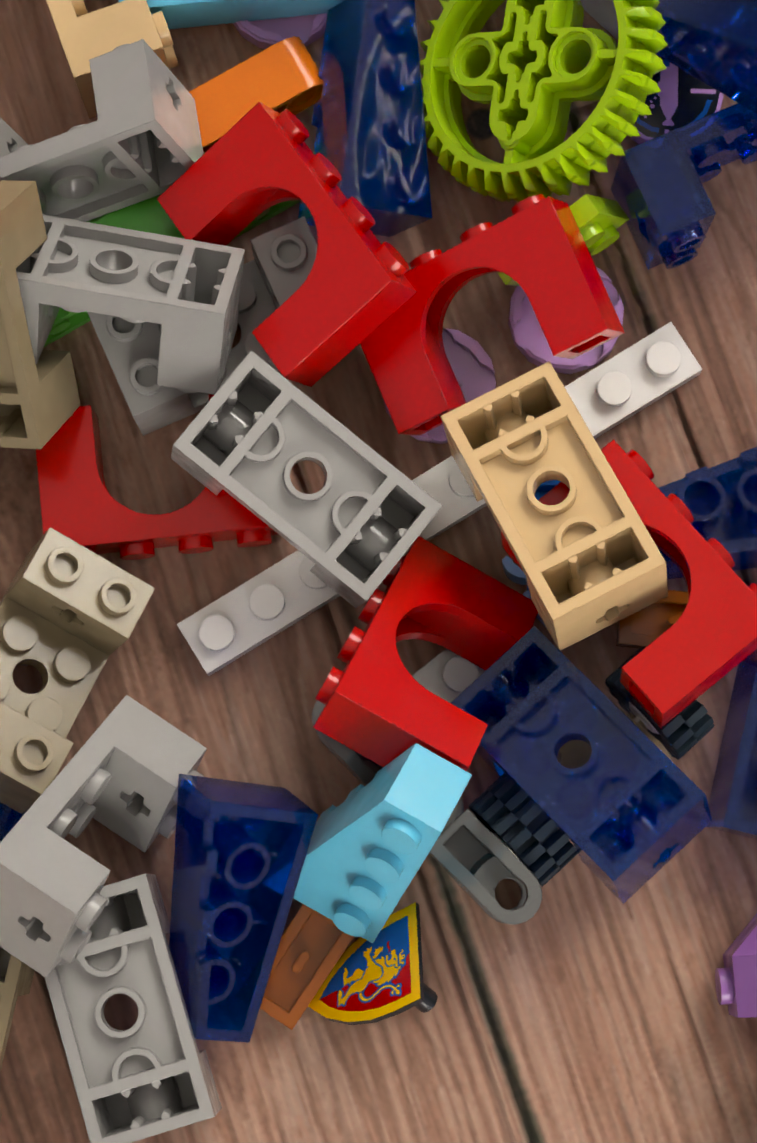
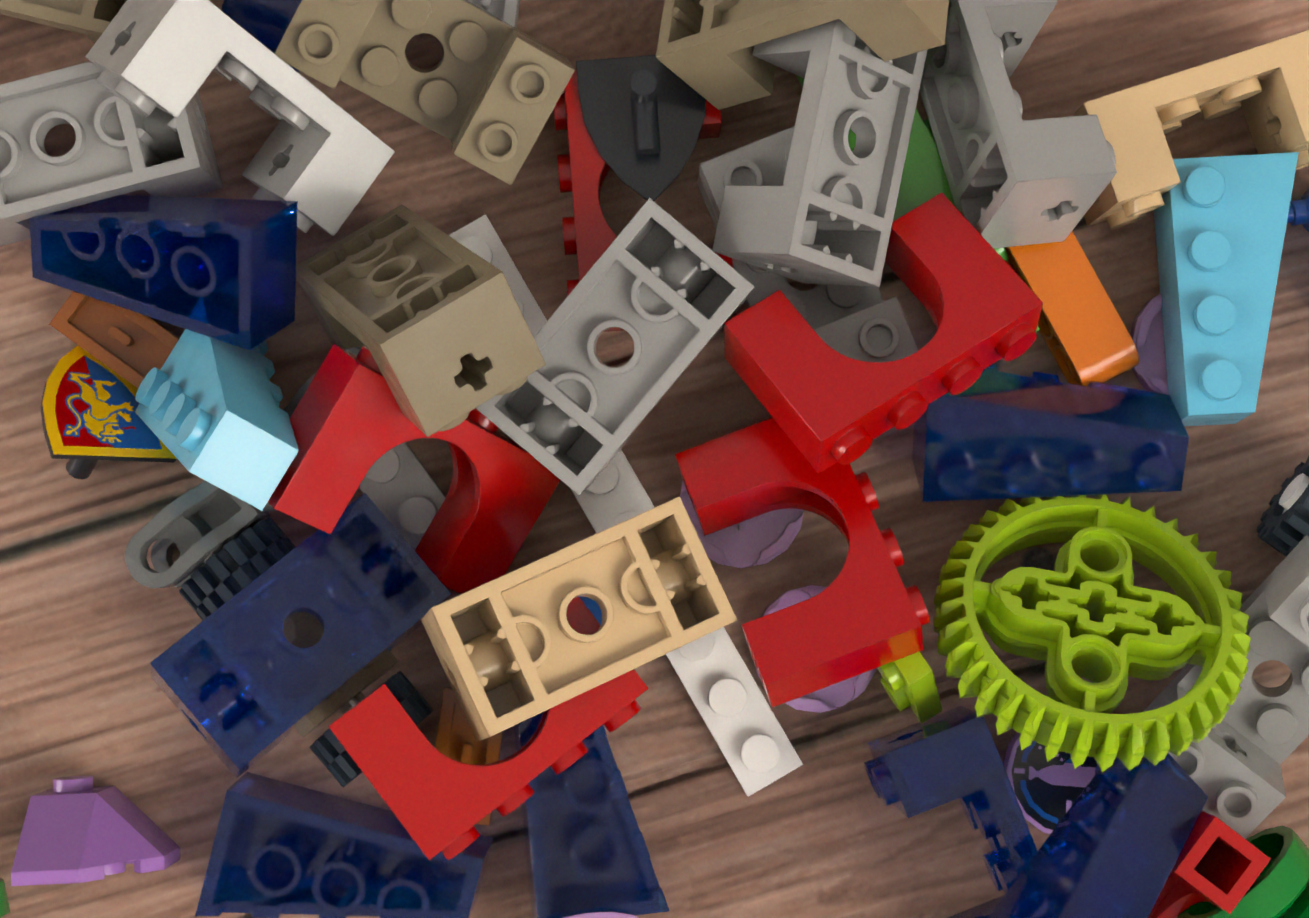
camera: 85 degrees right, 5 degrees up
none -> dark tan plate [291,205,546,437]
none -> black shield [576,55,706,201]

